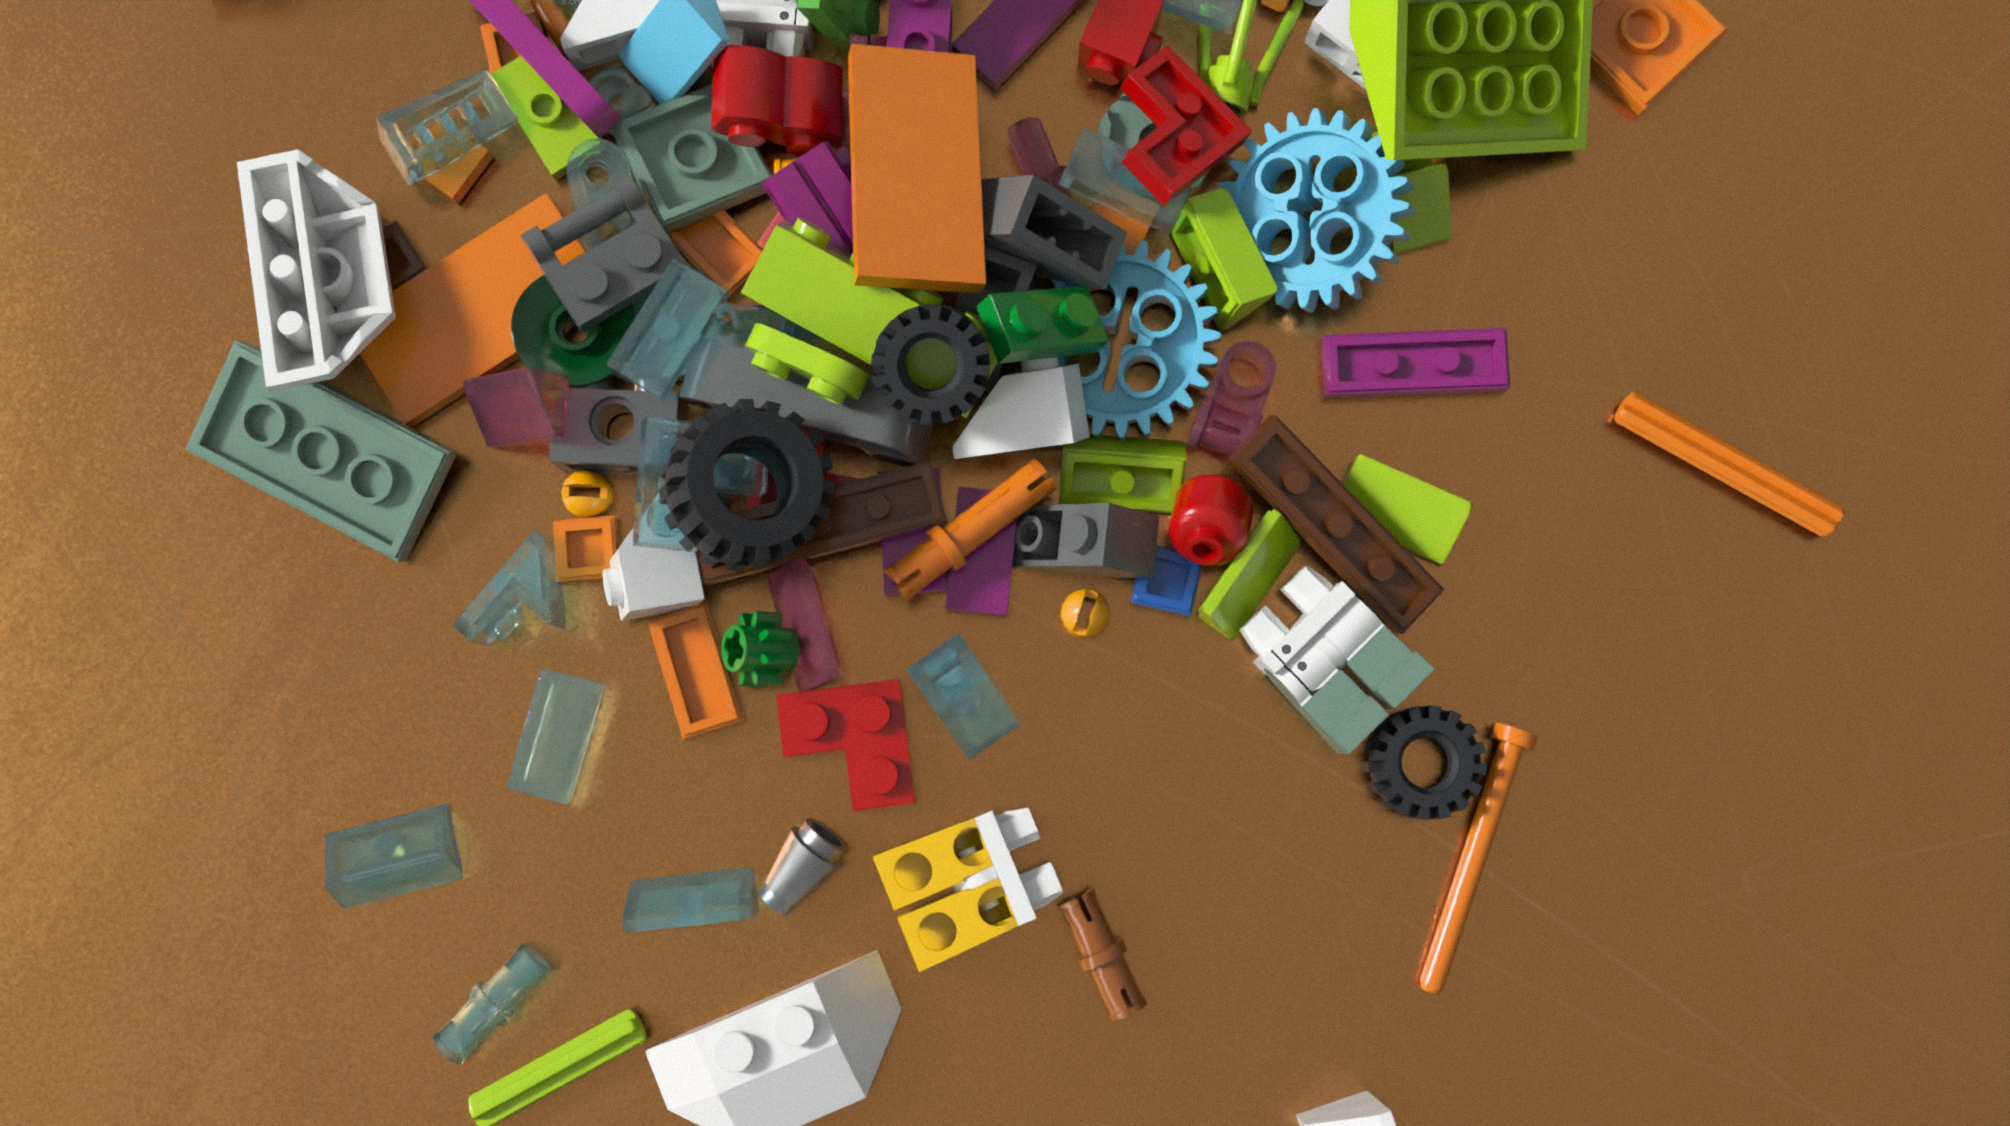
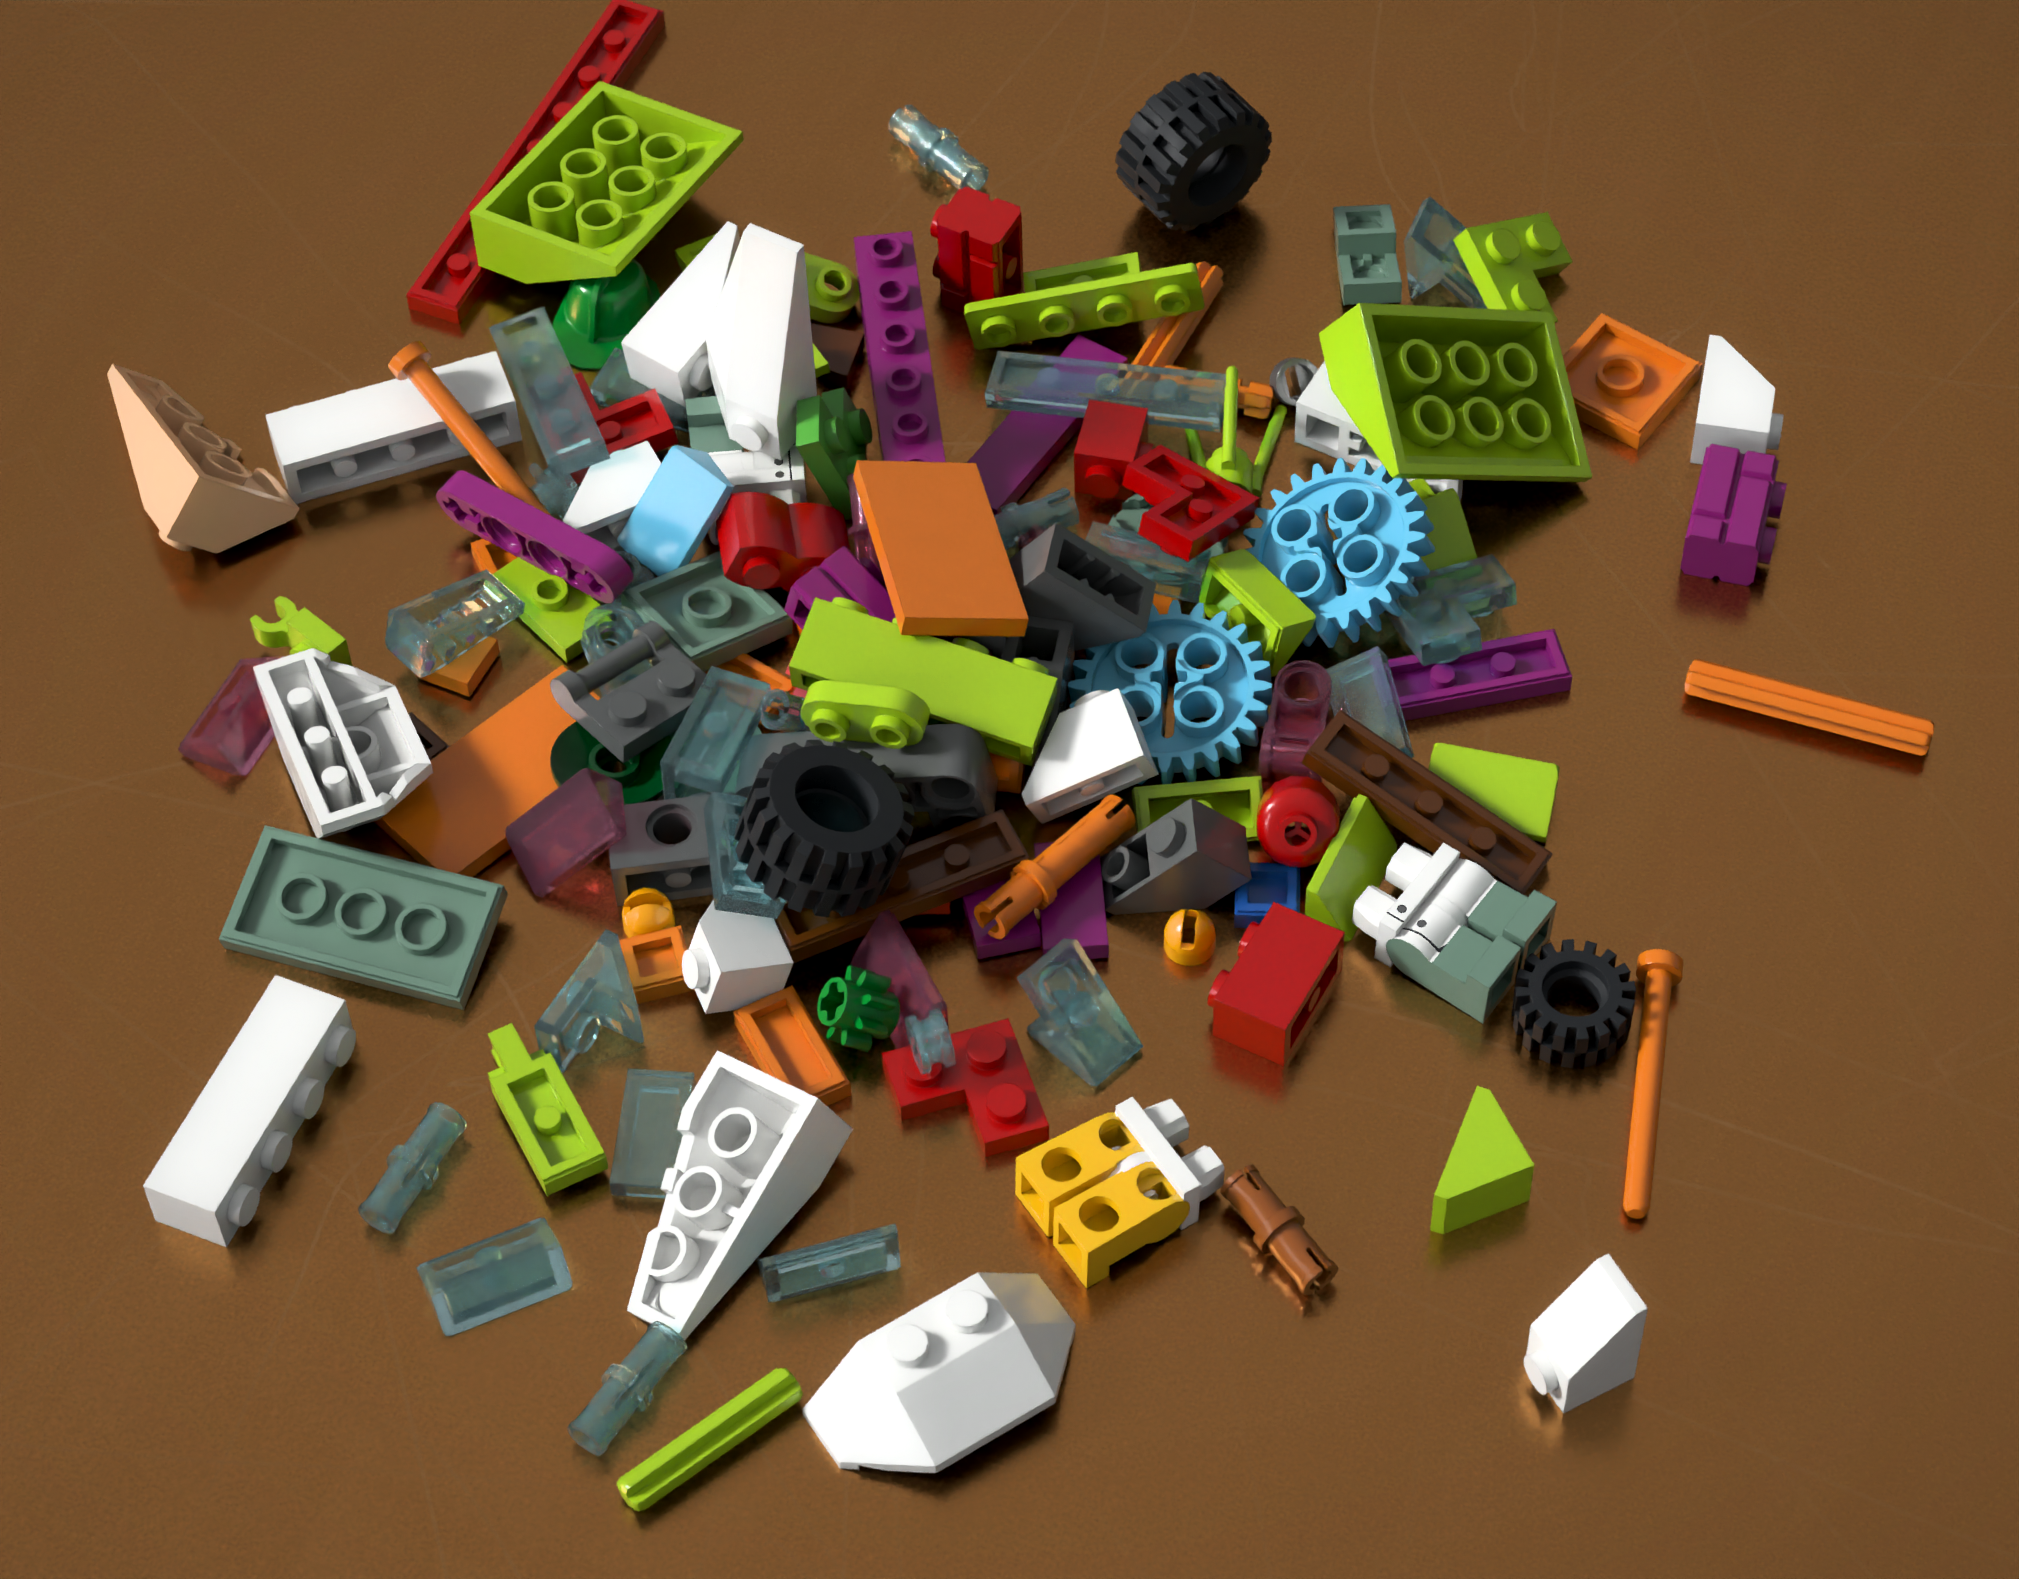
camera: 10 degrees left, 30 degrees down
flat silver cone [758,818,847,915] -> none
black tyre [871,304,990,425] -> none
green plate [976,286,1109,364] -> none
none -> white brick [143,975,356,1247]
none -> clear pink slope [178,656,283,776]
none -> lime plate [250,596,353,666]
none -> clear light blue pin [358,1102,467,1234]
none -> lime hinge [487,1023,608,1196]
none -> white wedge [627,1050,853,1342]
none -> clear light blue bush [905,1008,956,1075]
none -> clear light blue pin [994,487,1080,551]
none -> red brick [1207,902,1345,1067]
none -> clear light blue tile [1322,646,1415,758]
none -> clear light blue plate [1384,554,1517,666]
none -> lime slope [1430,1086,1534,1234]
none -> magenta brick [1680,444,1787,586]
none -> white slope [1690,335,1784,464]

